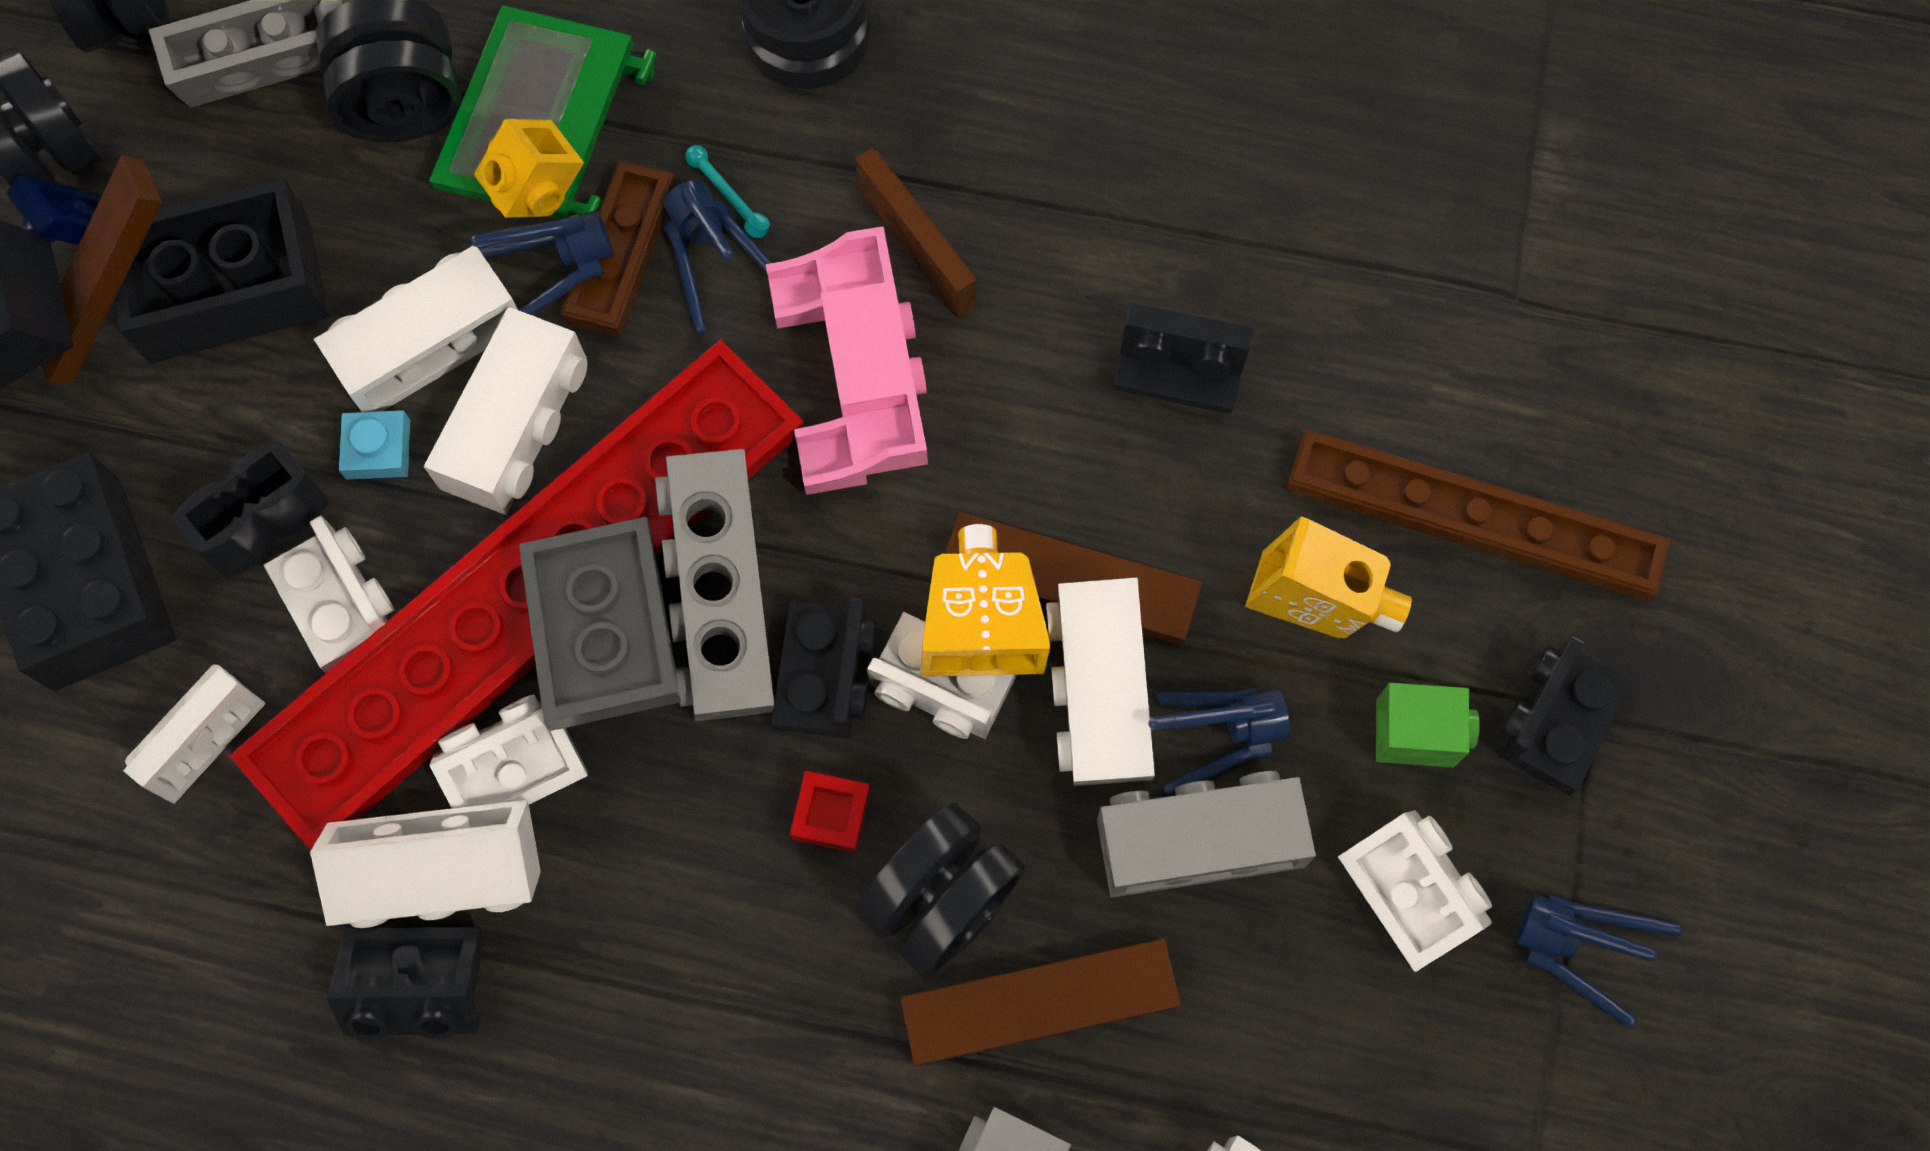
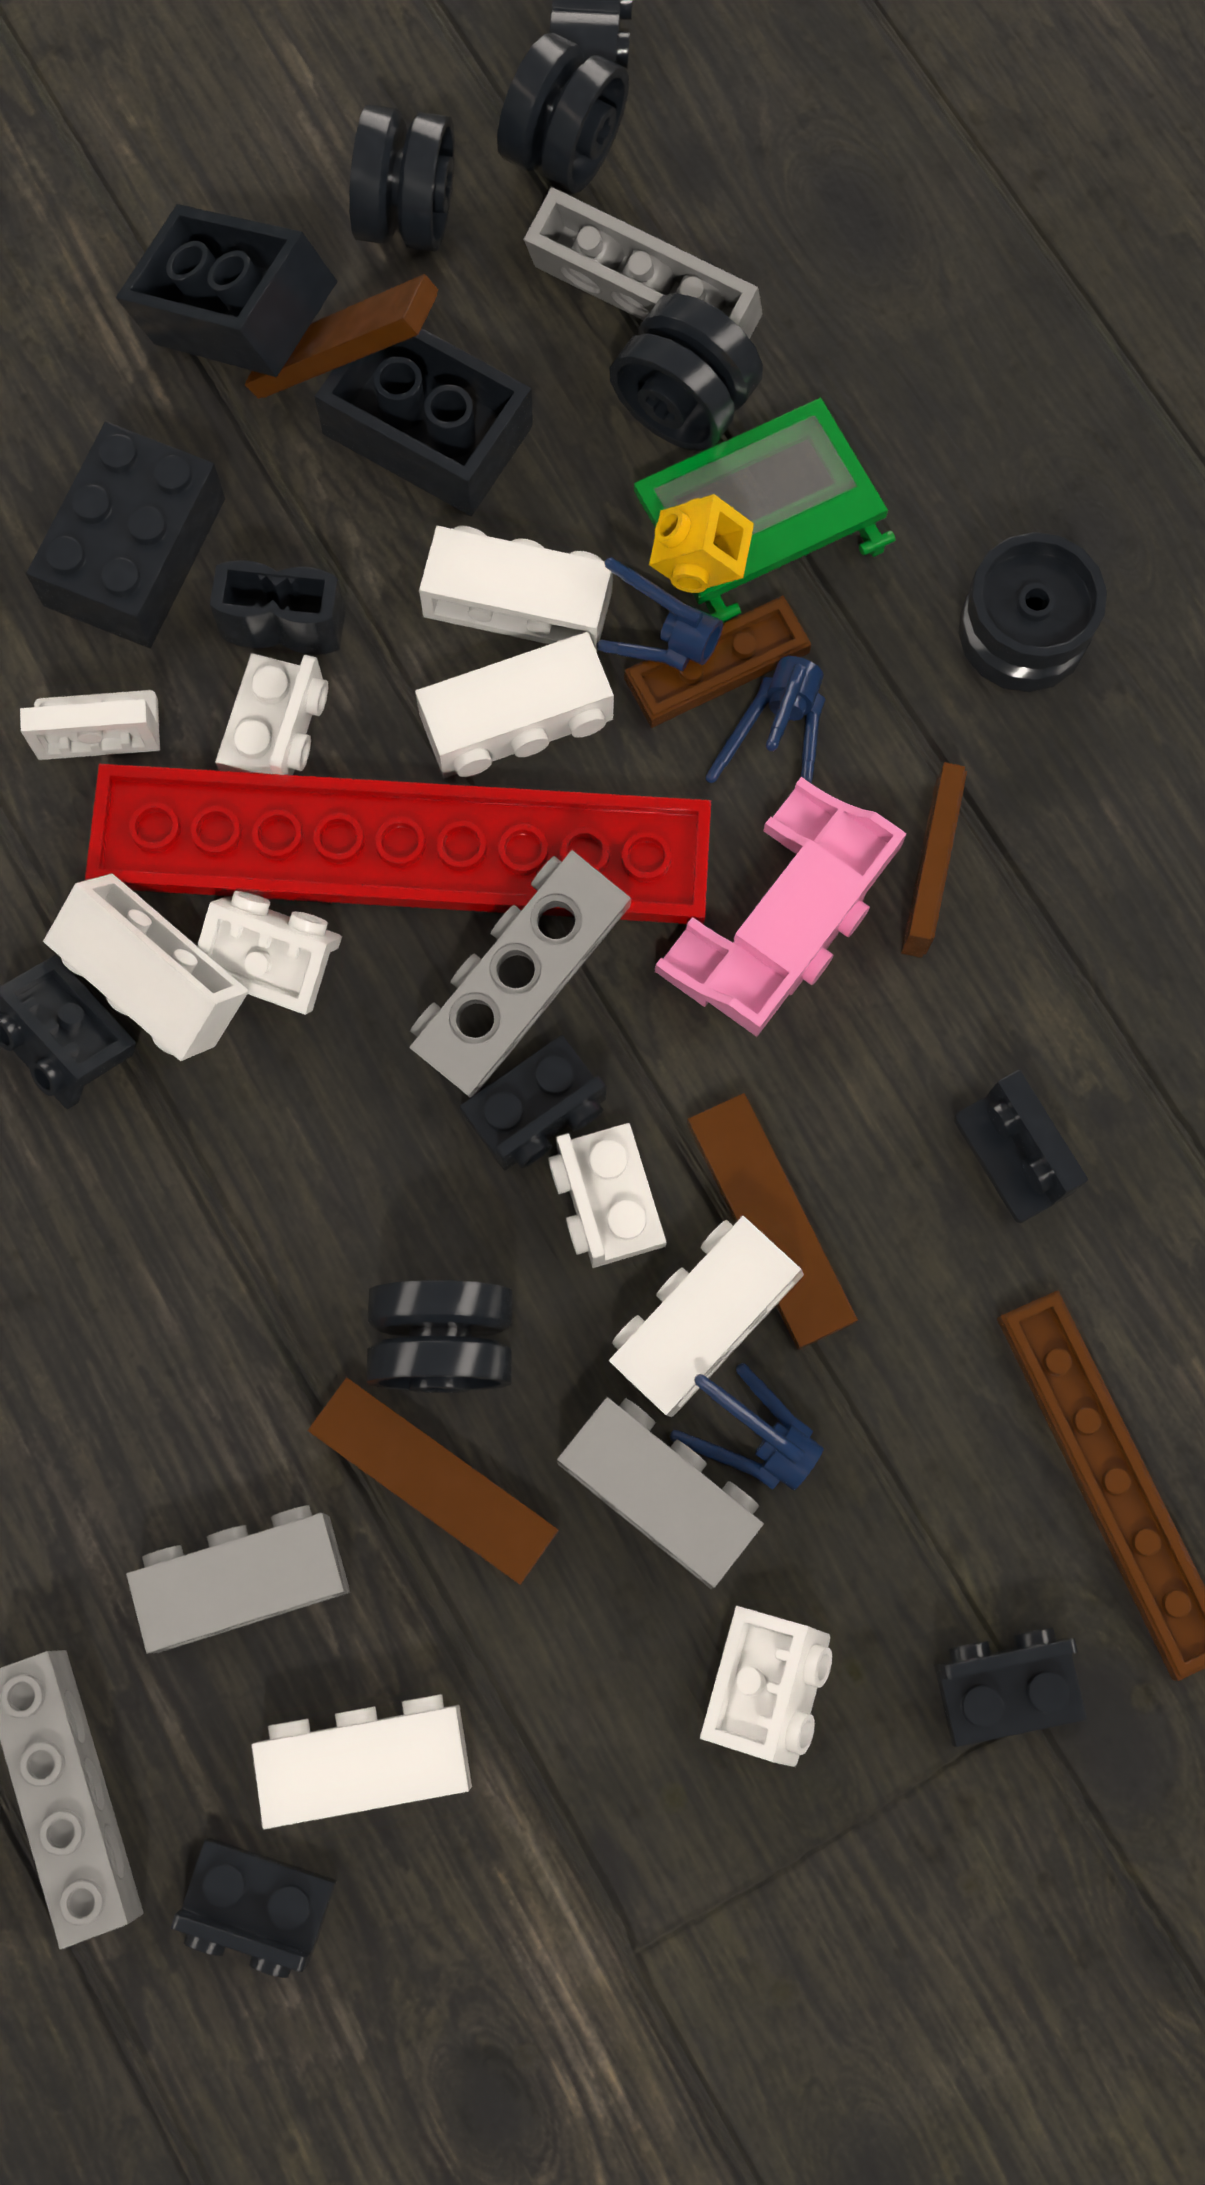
camera: 45 degrees right, 5 degrees up
clear blue plate [6,175,102,245] -> none
medium azure plate [339,410,410,480] -> none
dark grey plate [519,517,681,731] -> none
teal hinge [685,145,770,238] -> none
red plate [790,771,871,853] -> none
yellow torso [920,524,1050,677] -> none
yellow torso [1245,516,1412,638] -> none
bright green brick [1376,683,1479,768] -> none
dark blue plant [1515,894,1683,1027] -> none

